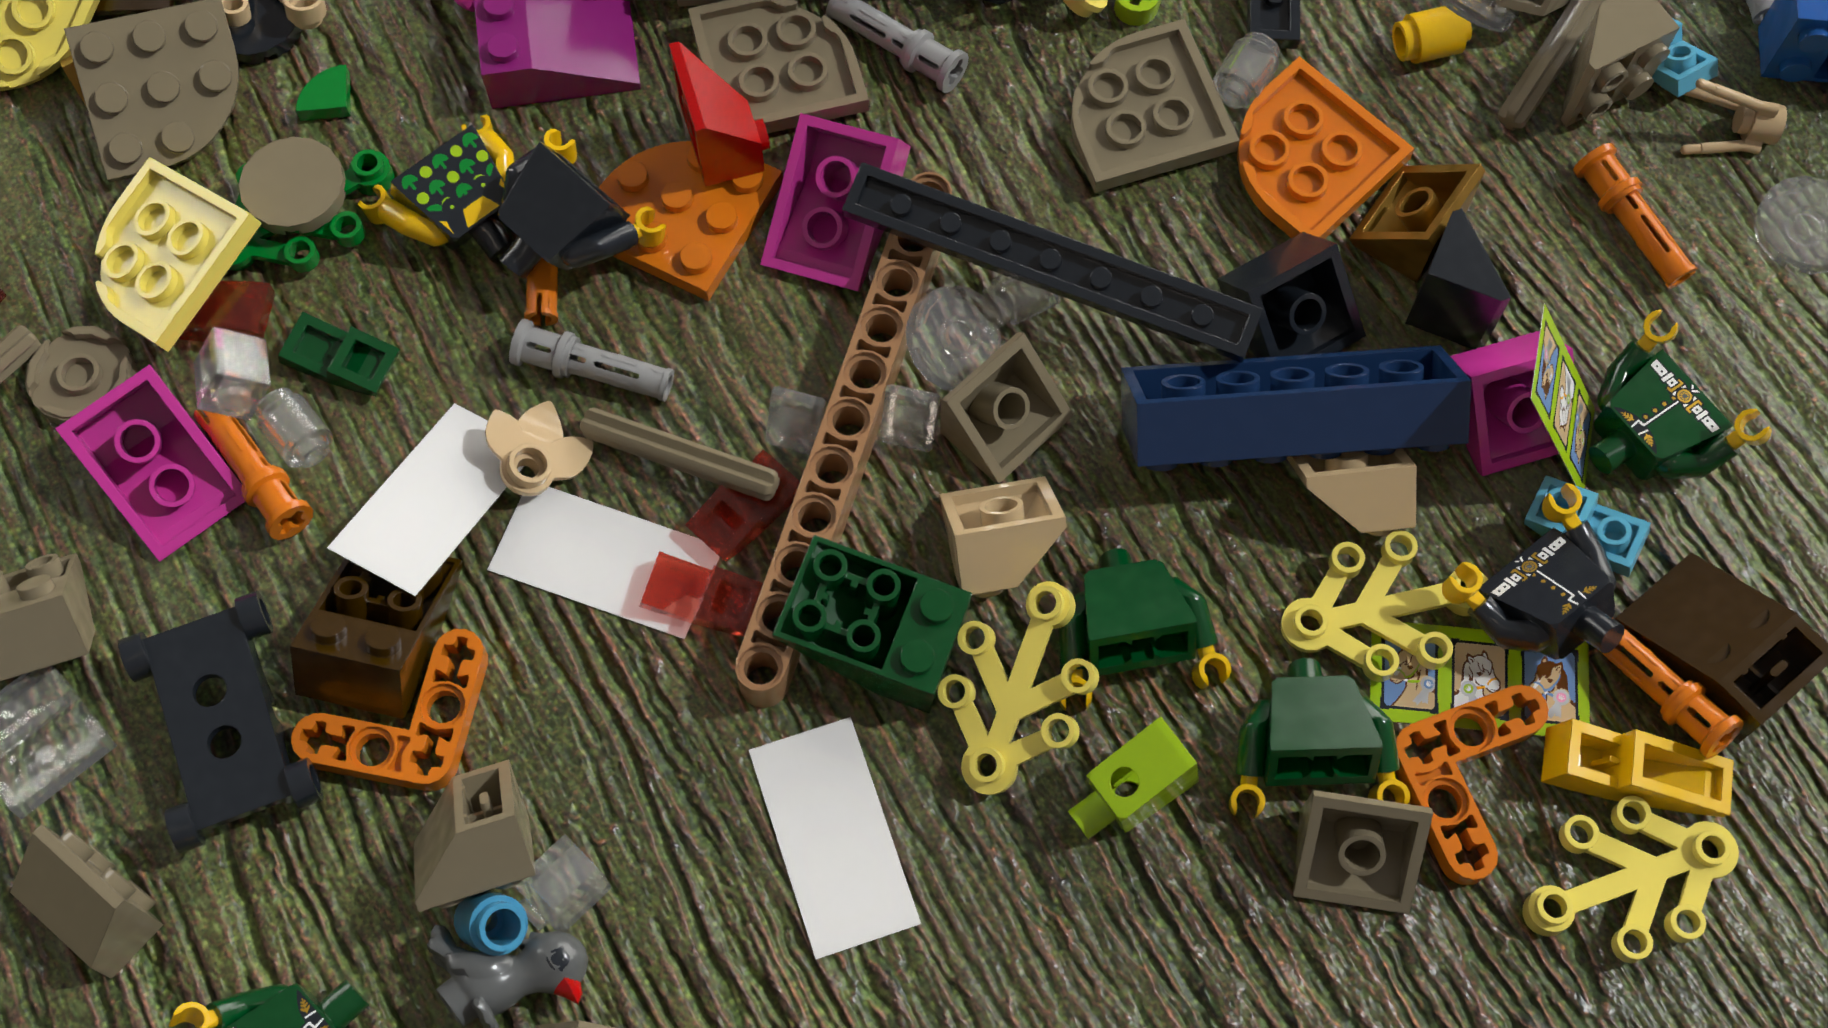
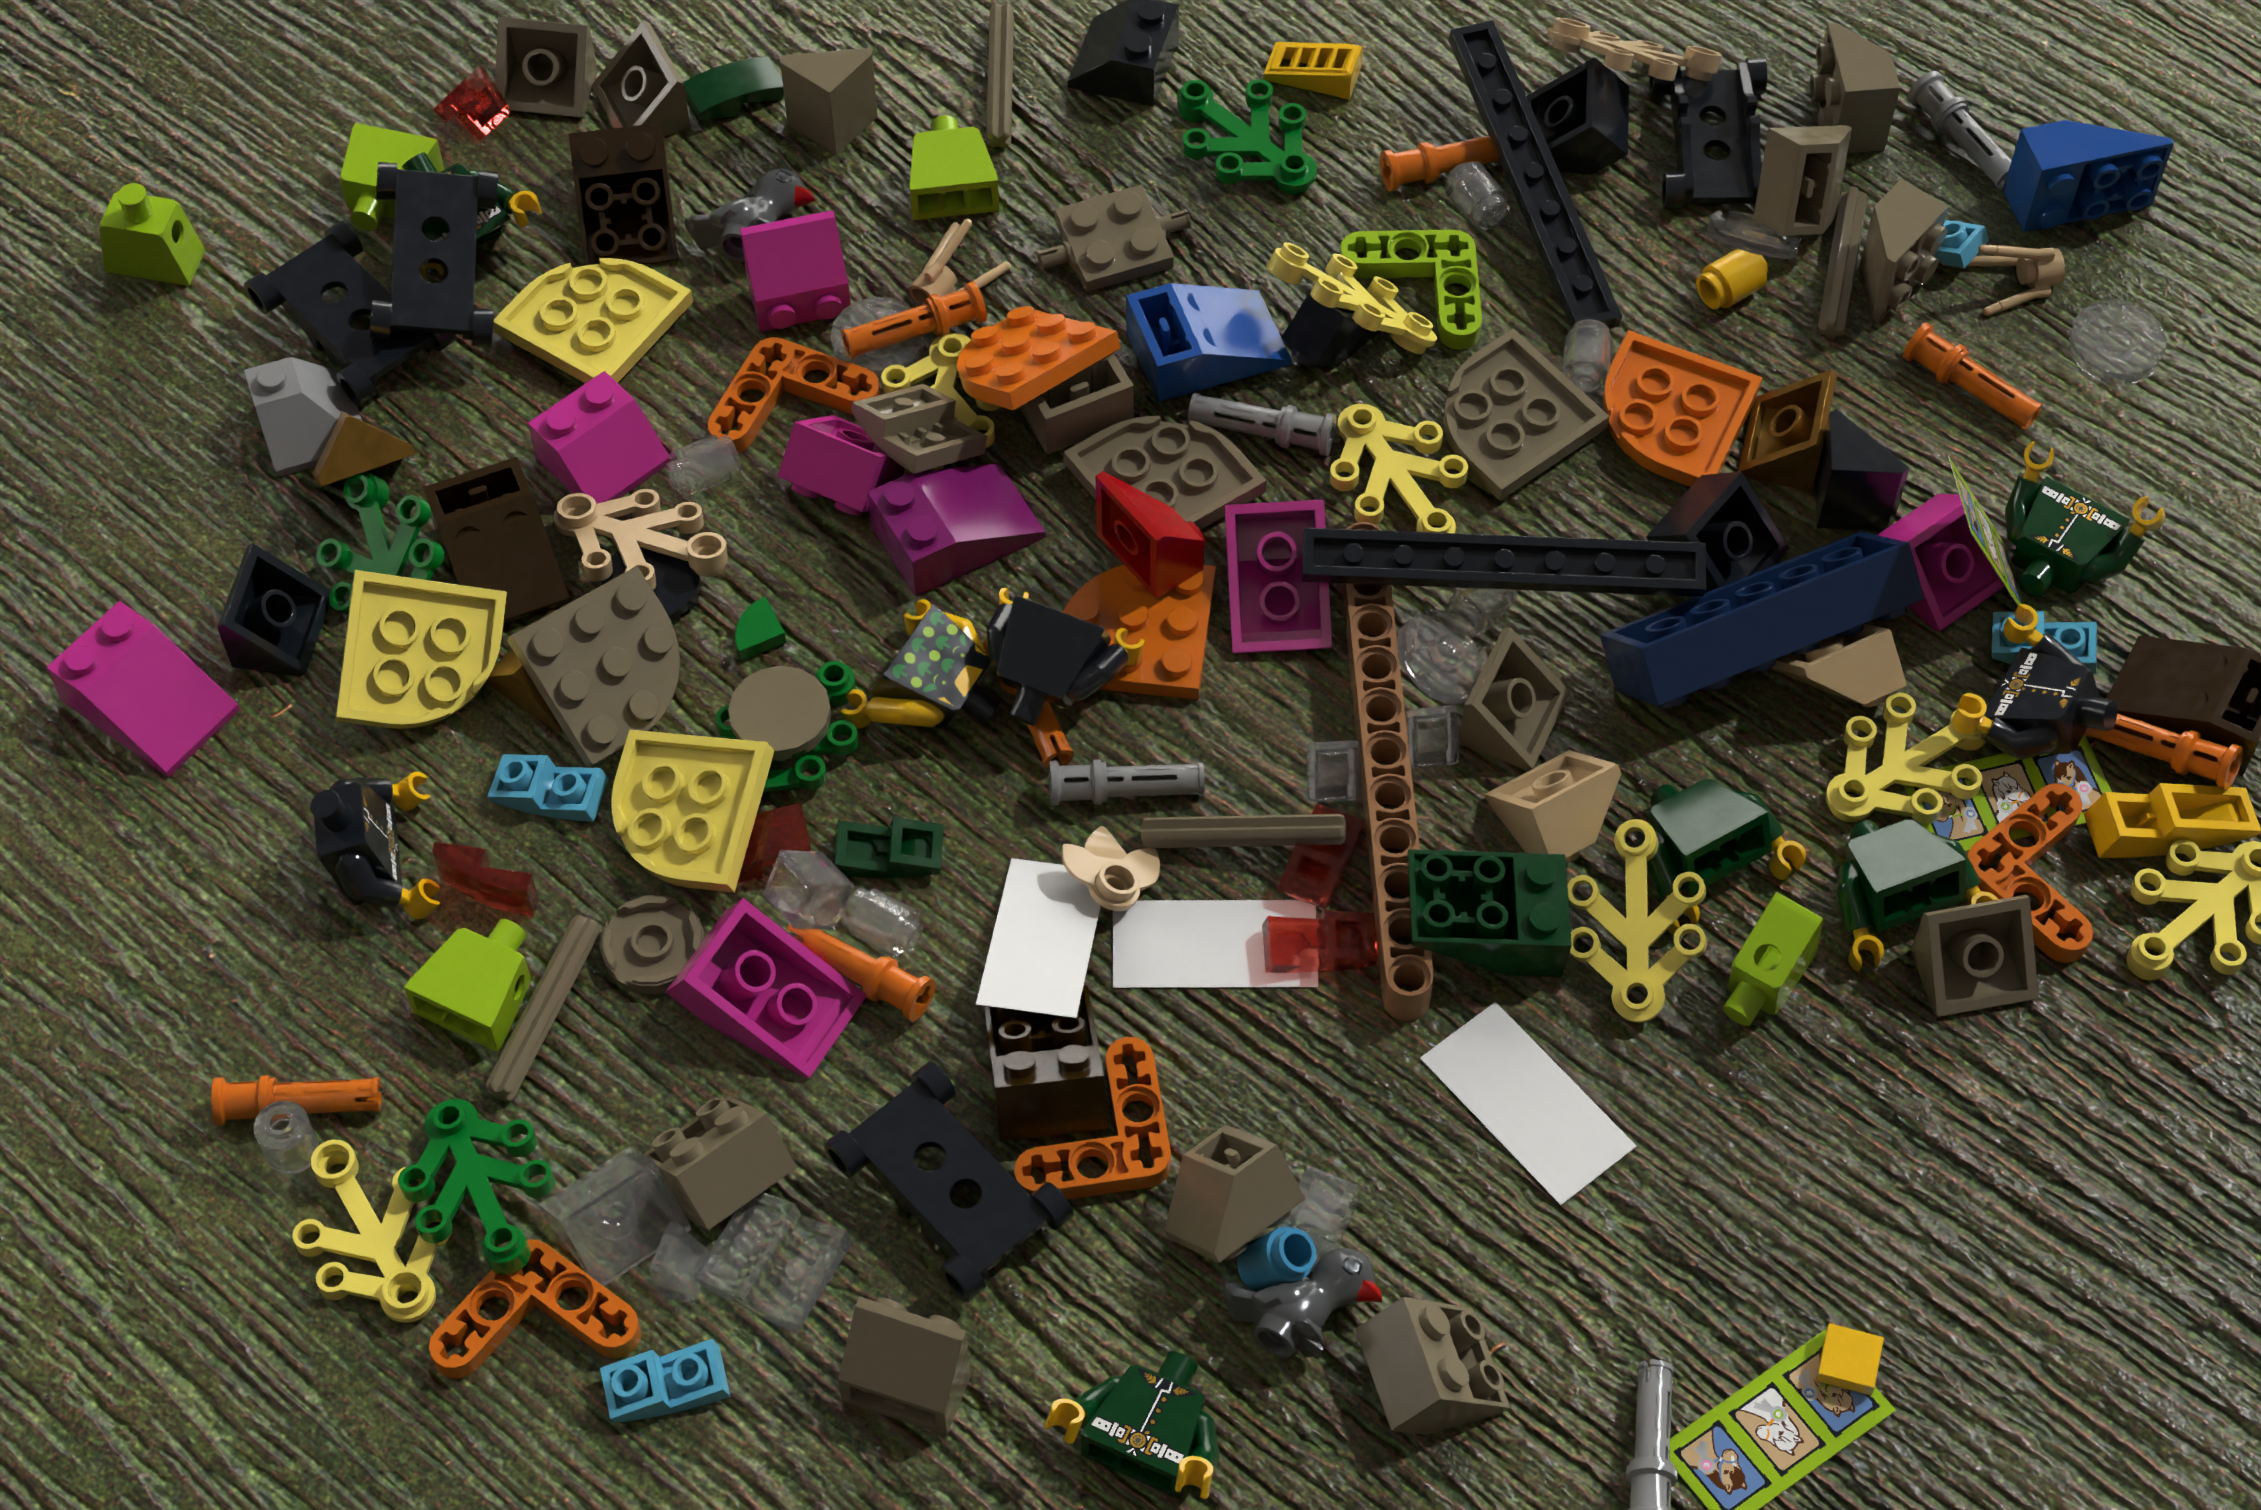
camera: 20 degrees left, 10 degrees down
none -> medium azure slope [487,754,609,822]
none -> light yellow plant [1330,404,1468,533]

